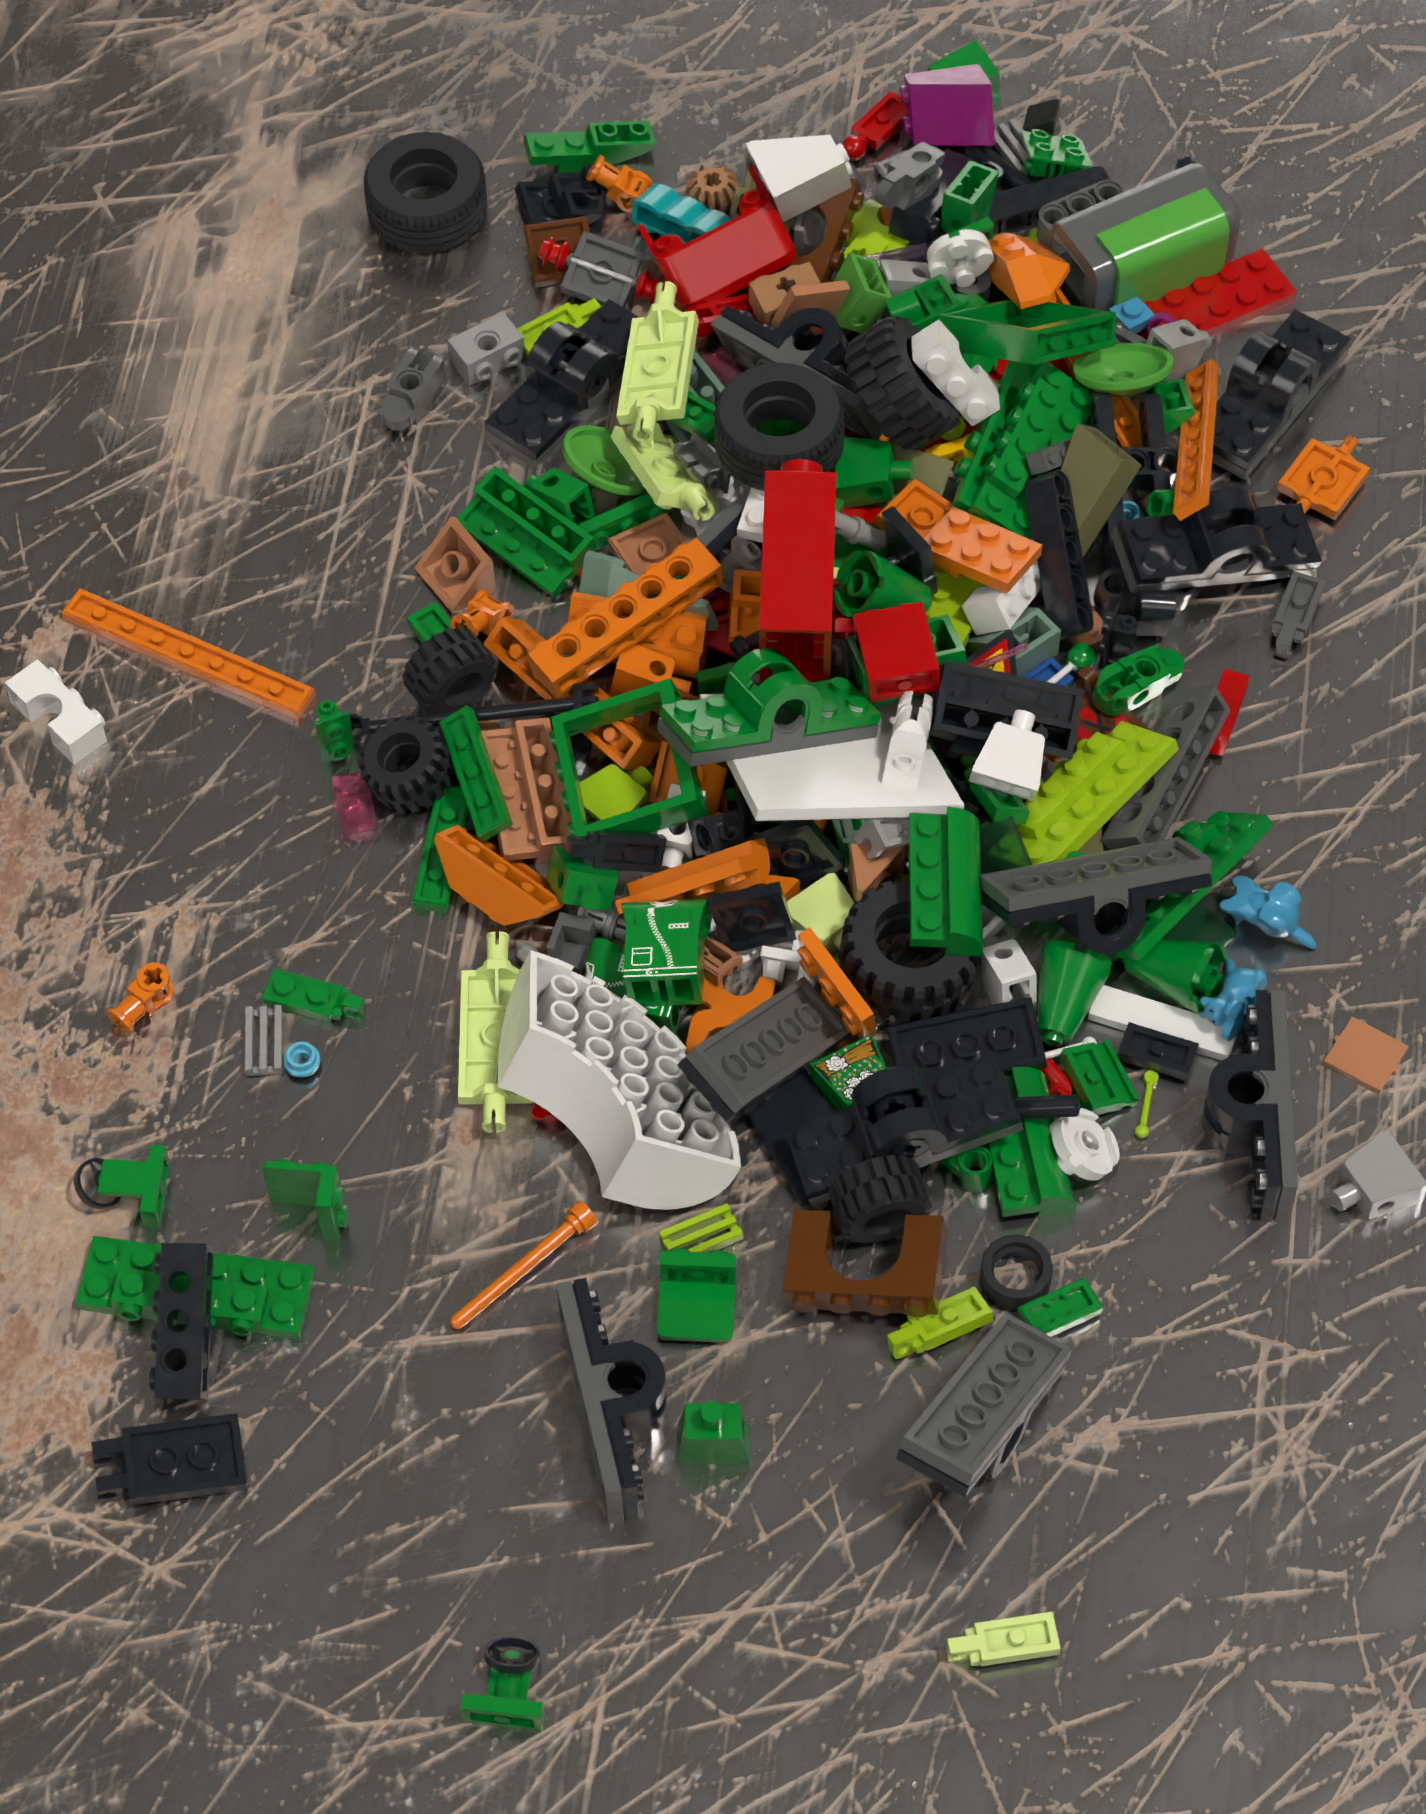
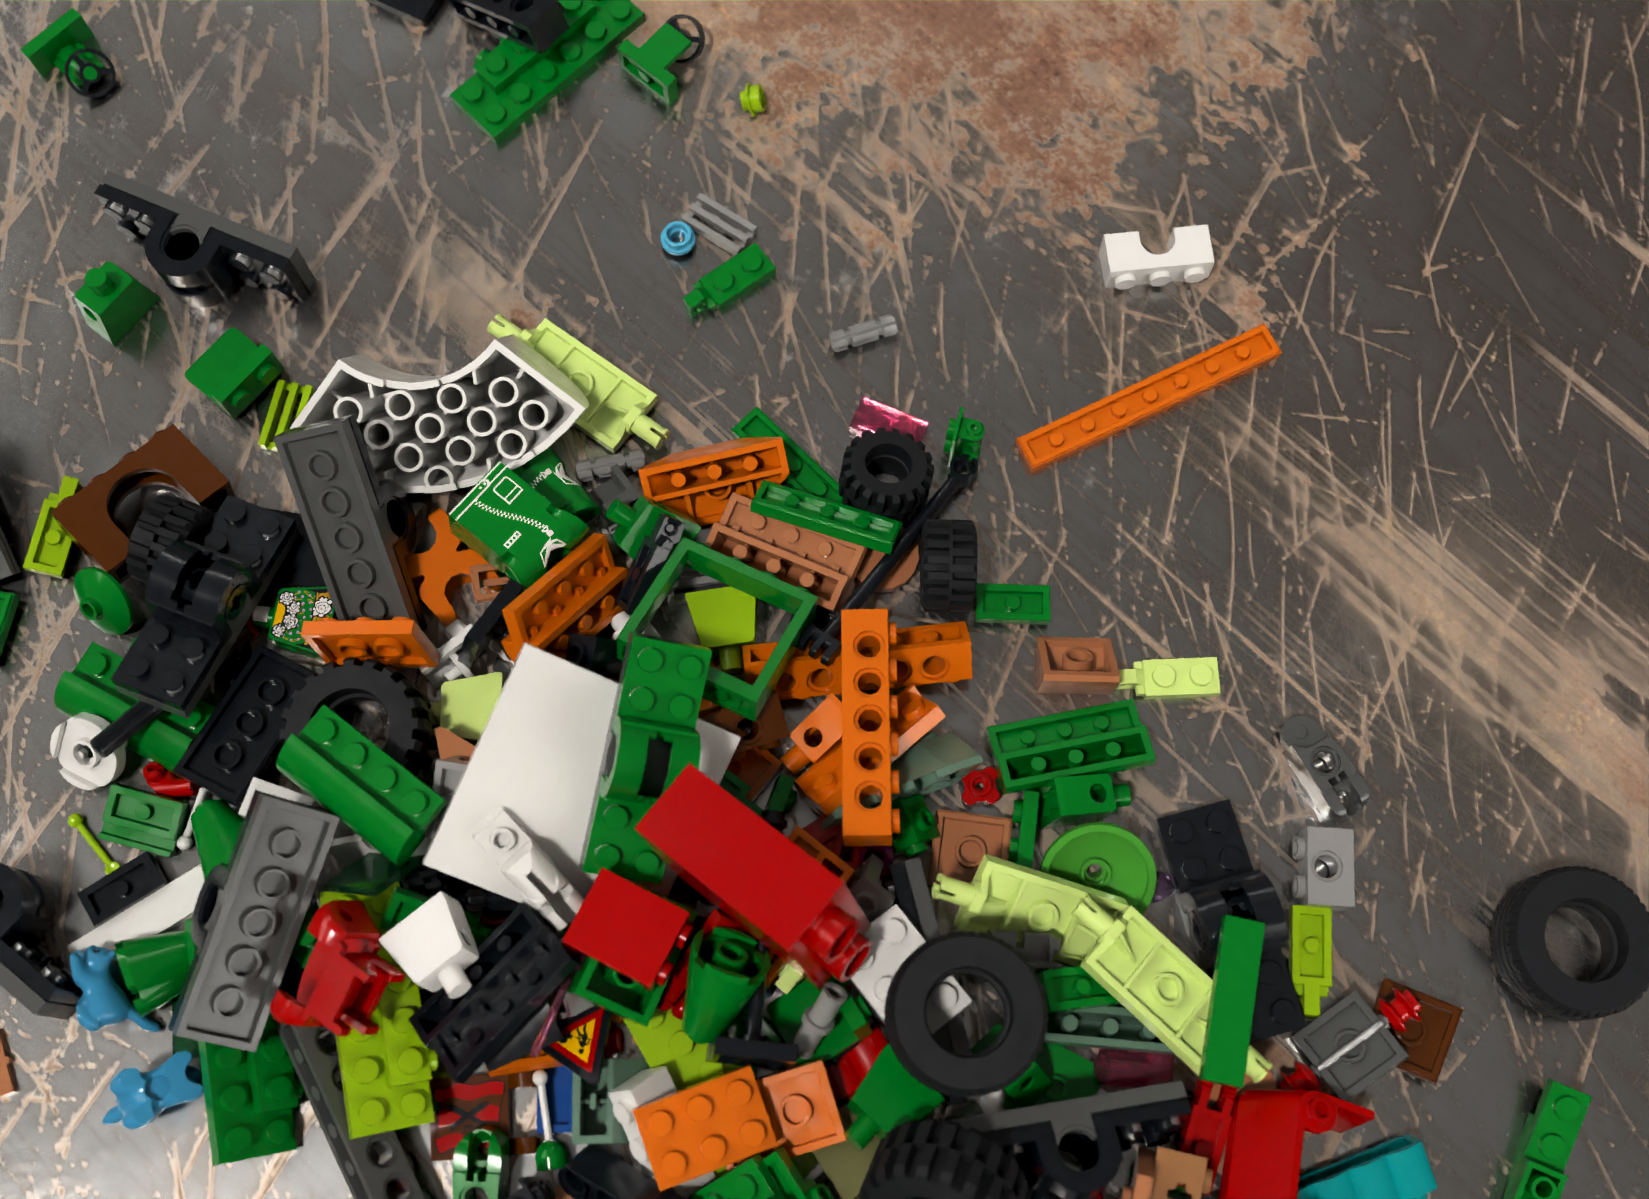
camera: 125 degrees right, 15 degrees up
orange connector [106,962,174,1034] -> none
green bracket [262,1159,349,1241] -> none
orange connector [450,589,514,637] -> none
orange piece [450,1200,598,1329] -> none
black slope [514,164,607,225] -> none
orange connector [586,155,653,213] -> none
black tyre [980,1234,1053,1311] -> none
none -> green dish [73,567,134,635]
none -> red piece [270,900,406,1037]
none -> lime plate [740,83,766,117]
none -> light grey axle [829,314,898,352]
none -> yellowish green hinge [1115,657,1221,699]
none -> green tile [1199,915,1266,1088]

